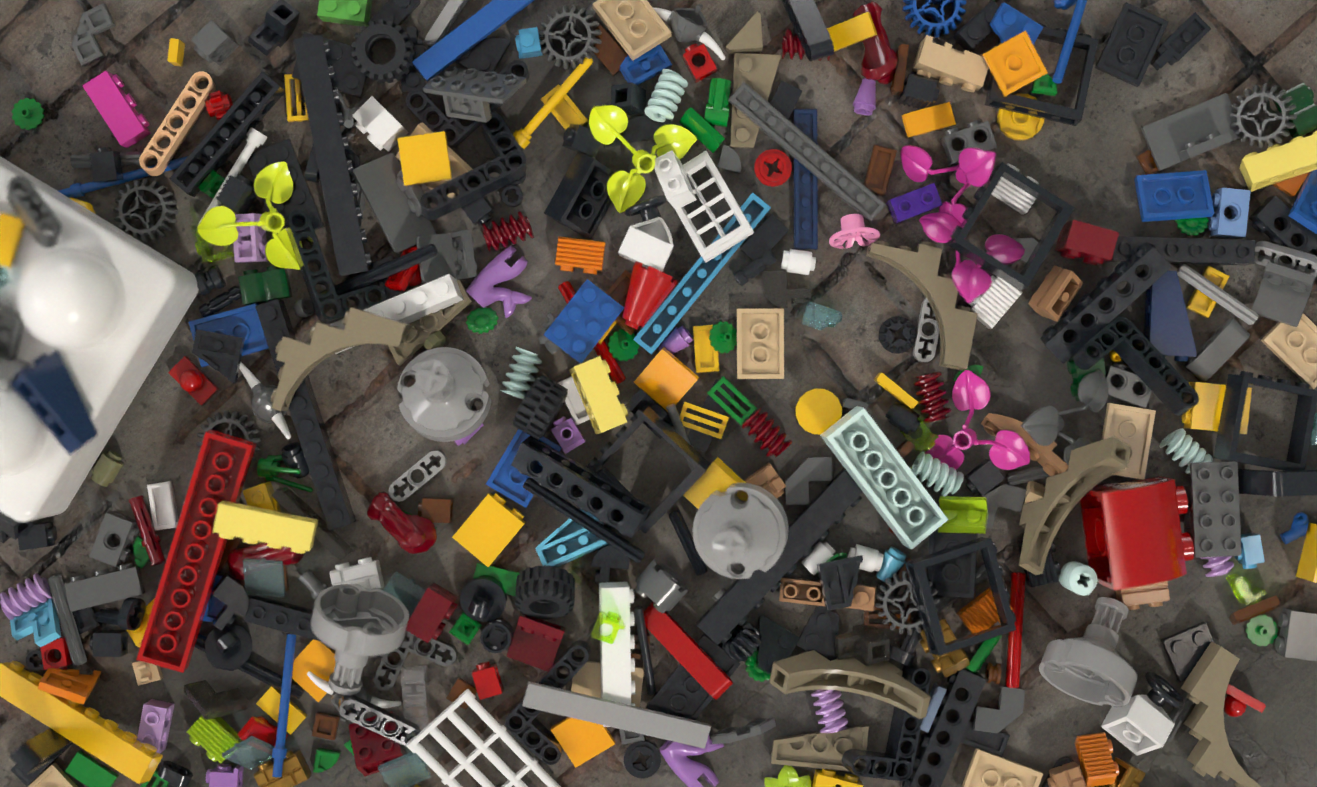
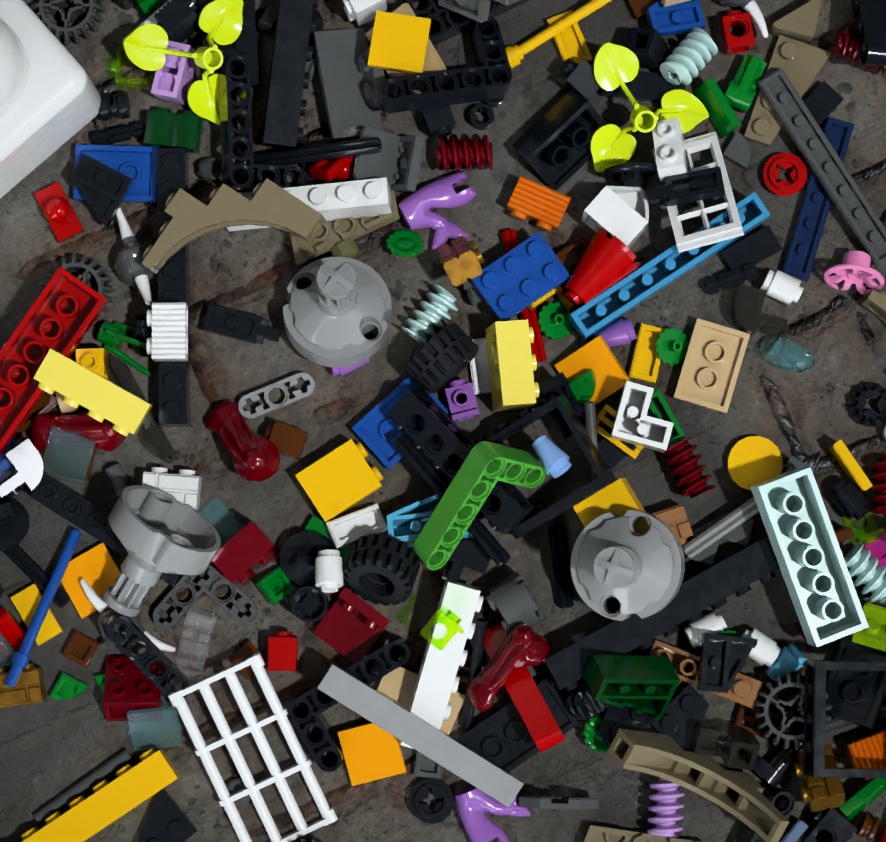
camera: 15 degrees right, 5 degrees down
none -> white brick [146,302,188,362]
none -> black hinge [202,303,281,345]
none -> white brick [315,549,344,593]
none -> white tile [325,503,388,550]
none -> bright green beam [413,441,546,570]
none -> pearl gold brick [435,236,484,287]
none -> dark red hair [467,624,550,712]
none -> light blue cone [532,435,572,478]
none -> green tile [569,370,596,407]
none -> dark green wedge [584,655,680,721]
none -> white brick [610,381,674,453]
none -> black hinge [646,166,725,206]
none -> light grey axle [682,497,759,559]

